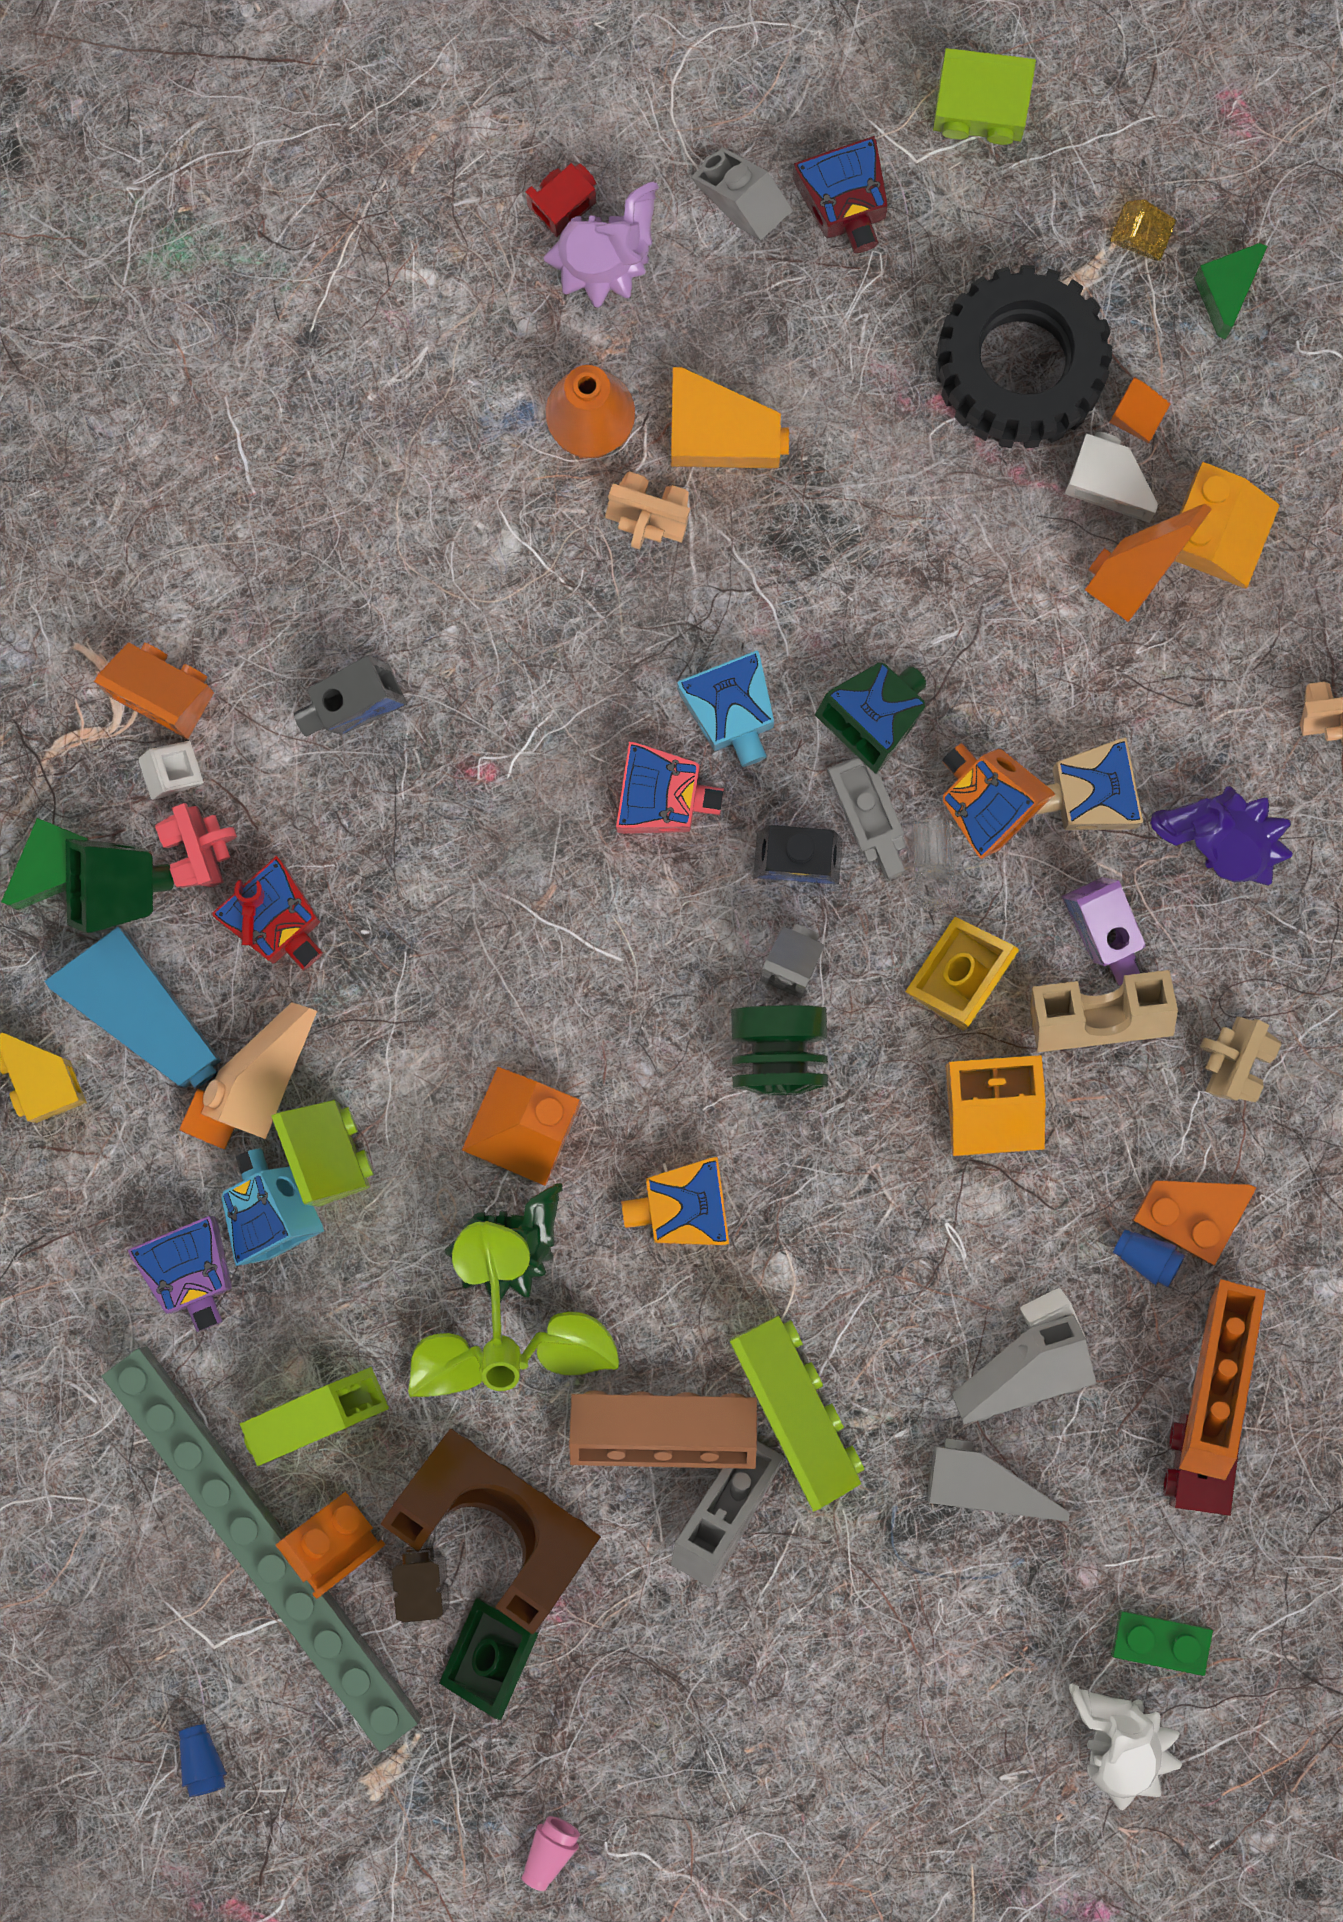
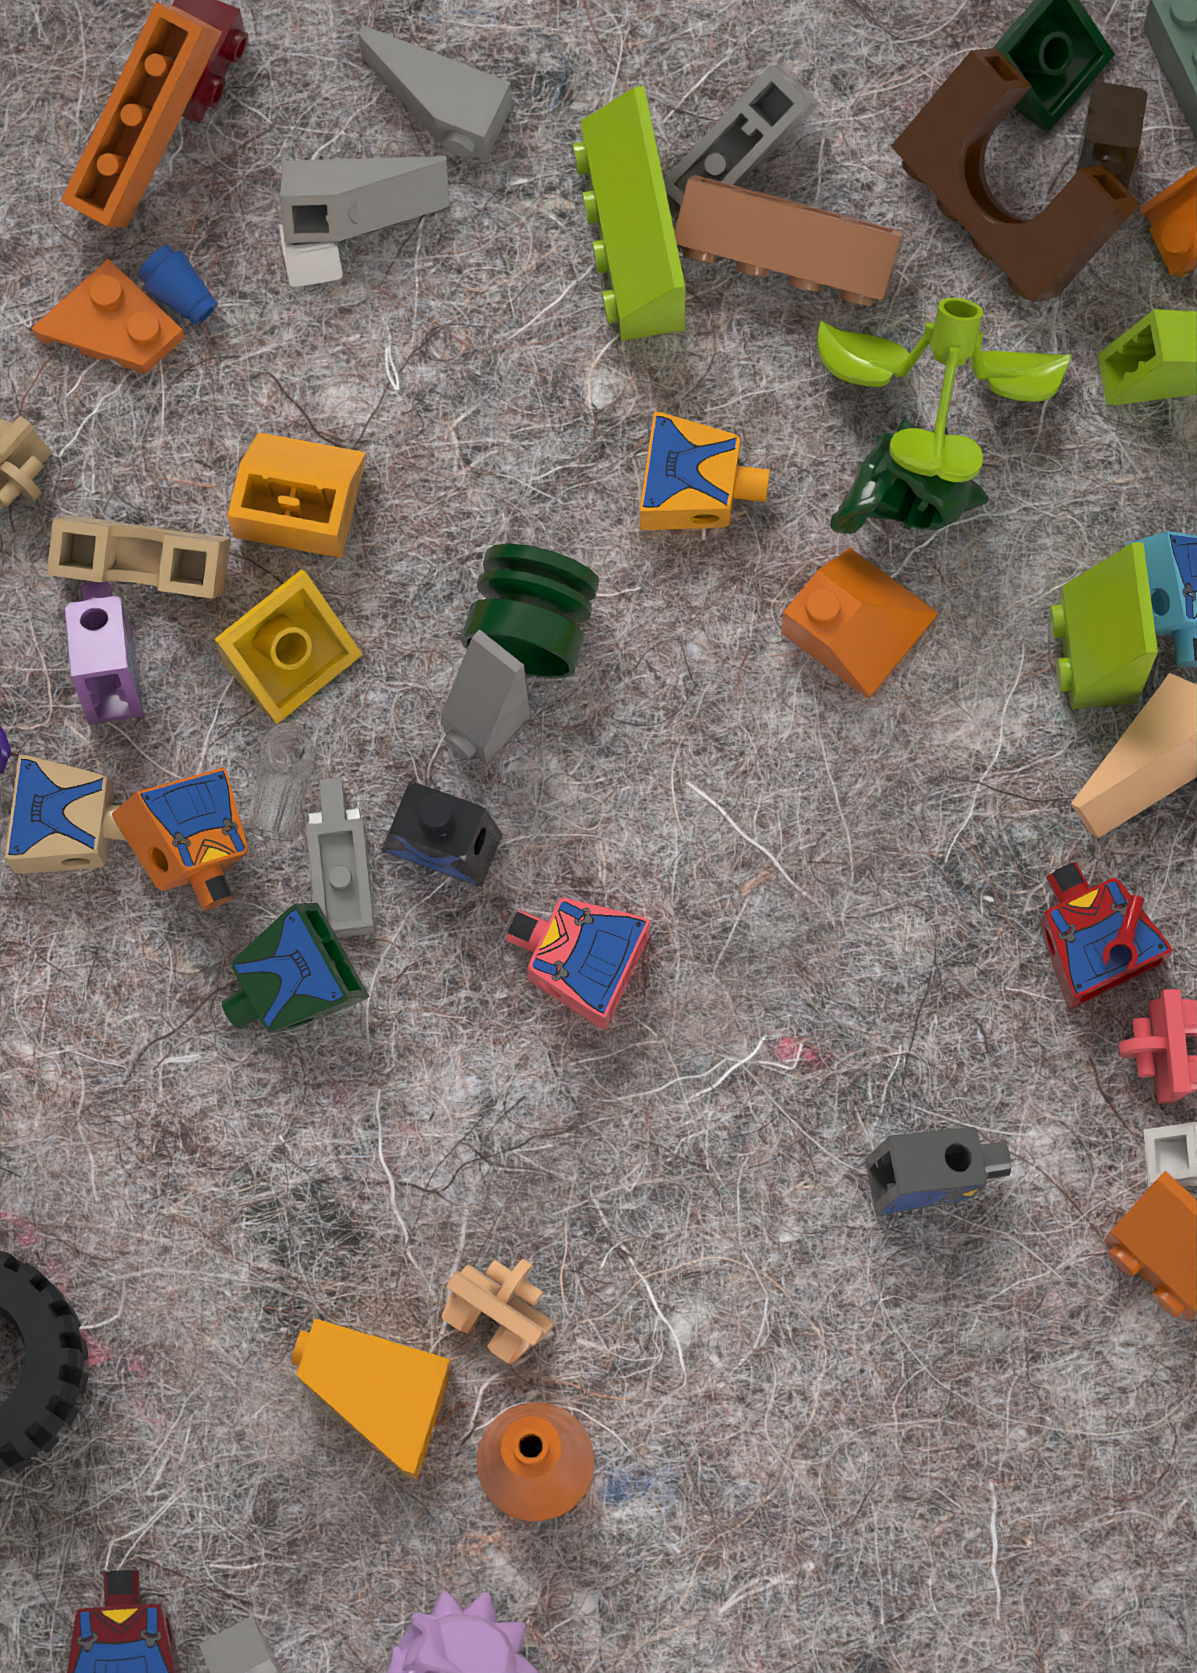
camera: 165 degrees left, 10 degrees down
torso [677,650,774,767] -> none

